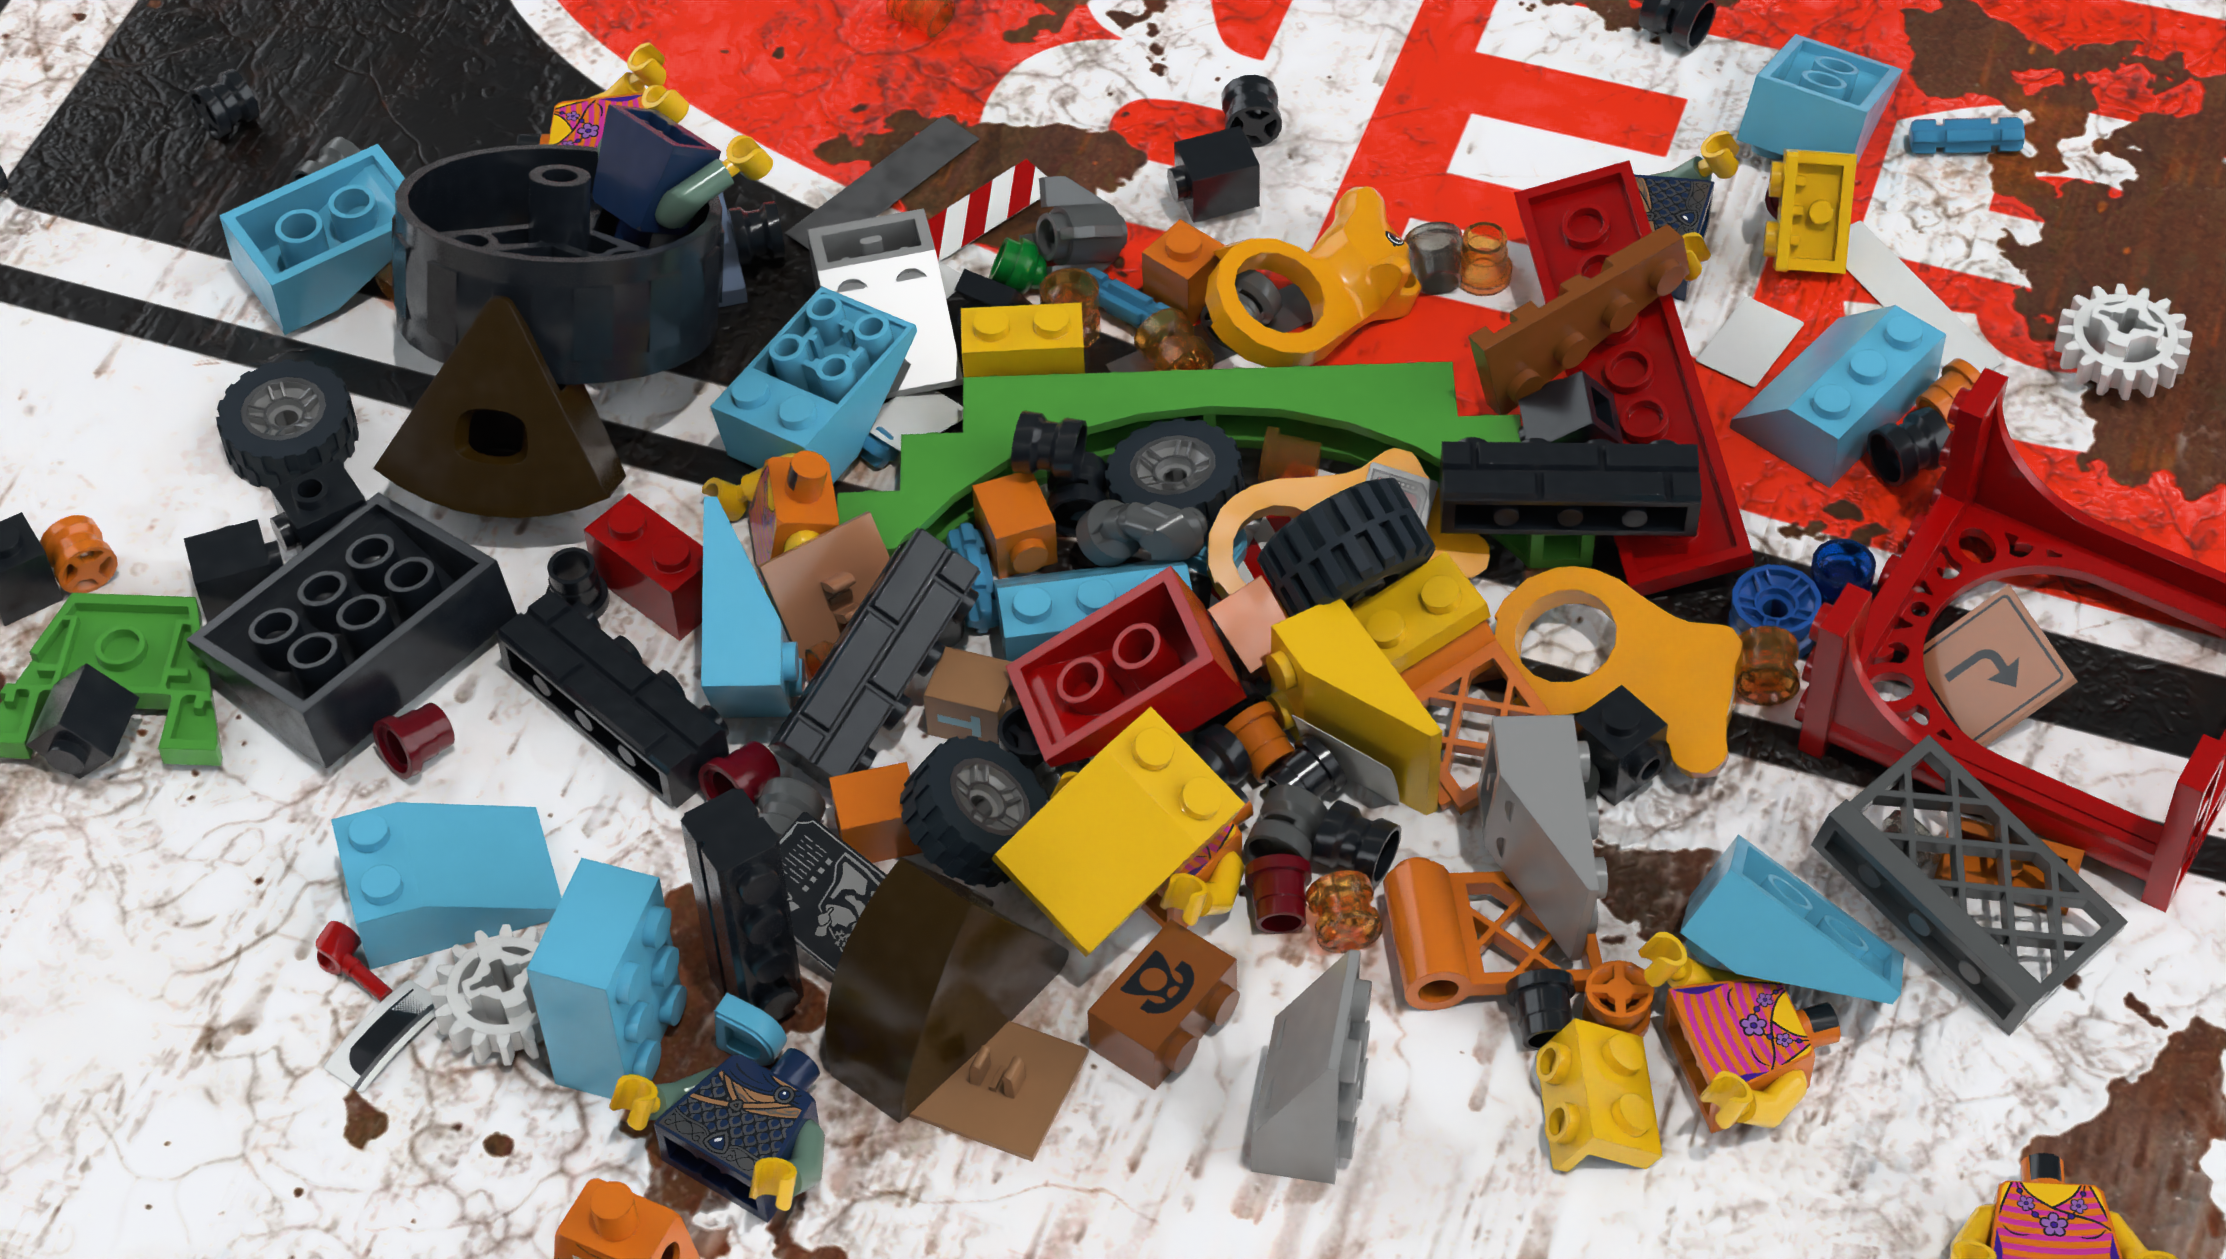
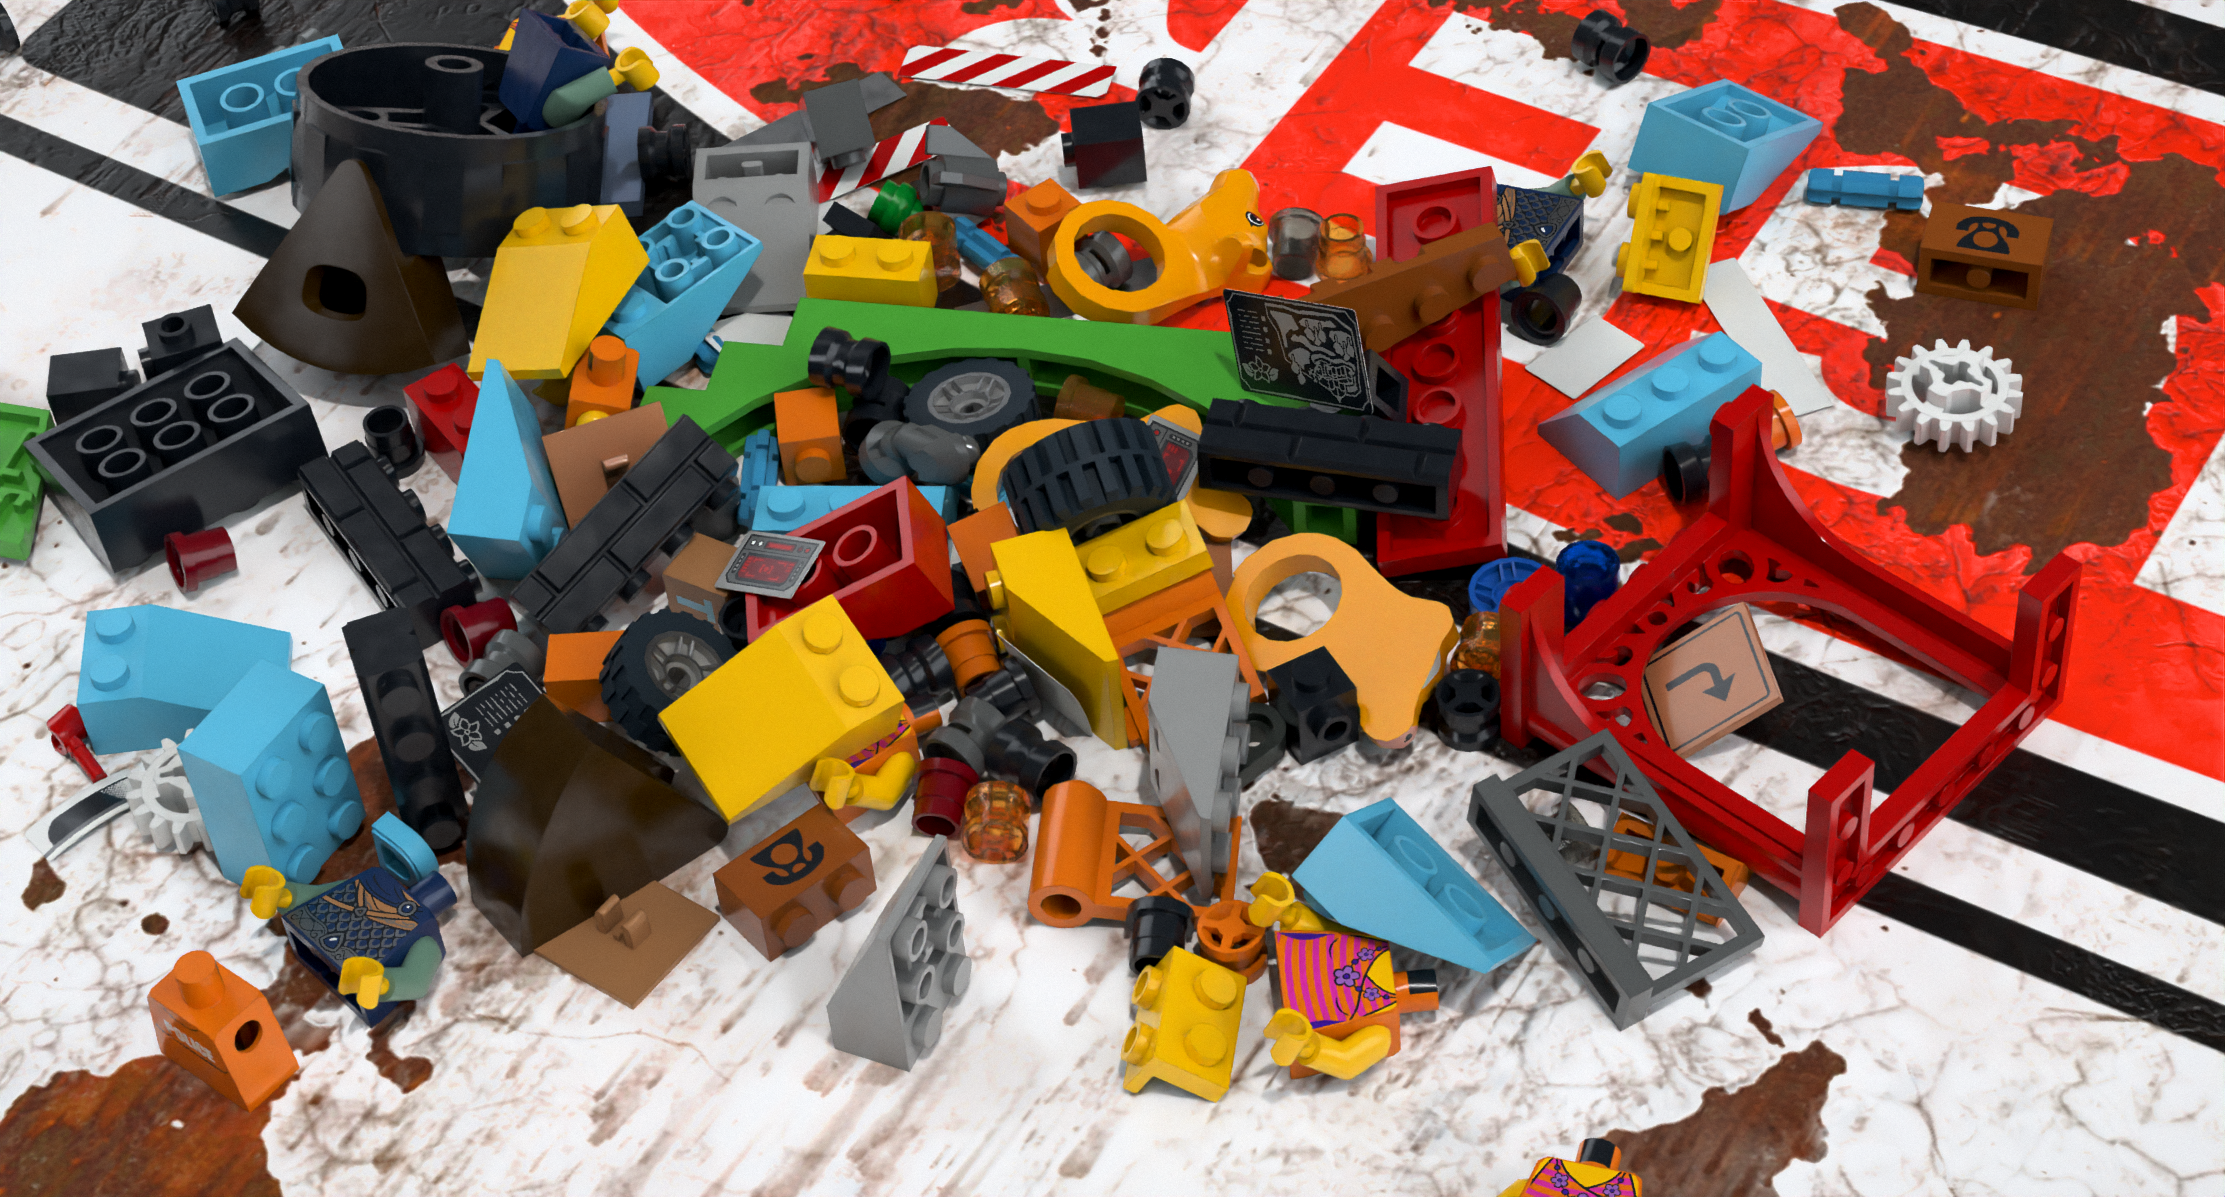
camera: 15 degrees right, 5 degrees down
black wheel [216,359,359,490] -> none
none -> yellow slope [467,204,650,381]
none -> sticker [714,530,826,599]
none -> dark grey slope [798,78,876,170]
none -> sticker [897,44,1117,98]
none -> black sticker [1223,289,1373,414]
none -> black wheel [1435,668,1501,752]
none -> black piece [1511,273,1582,345]
none -> dark orange brick [1916,200,2054,311]

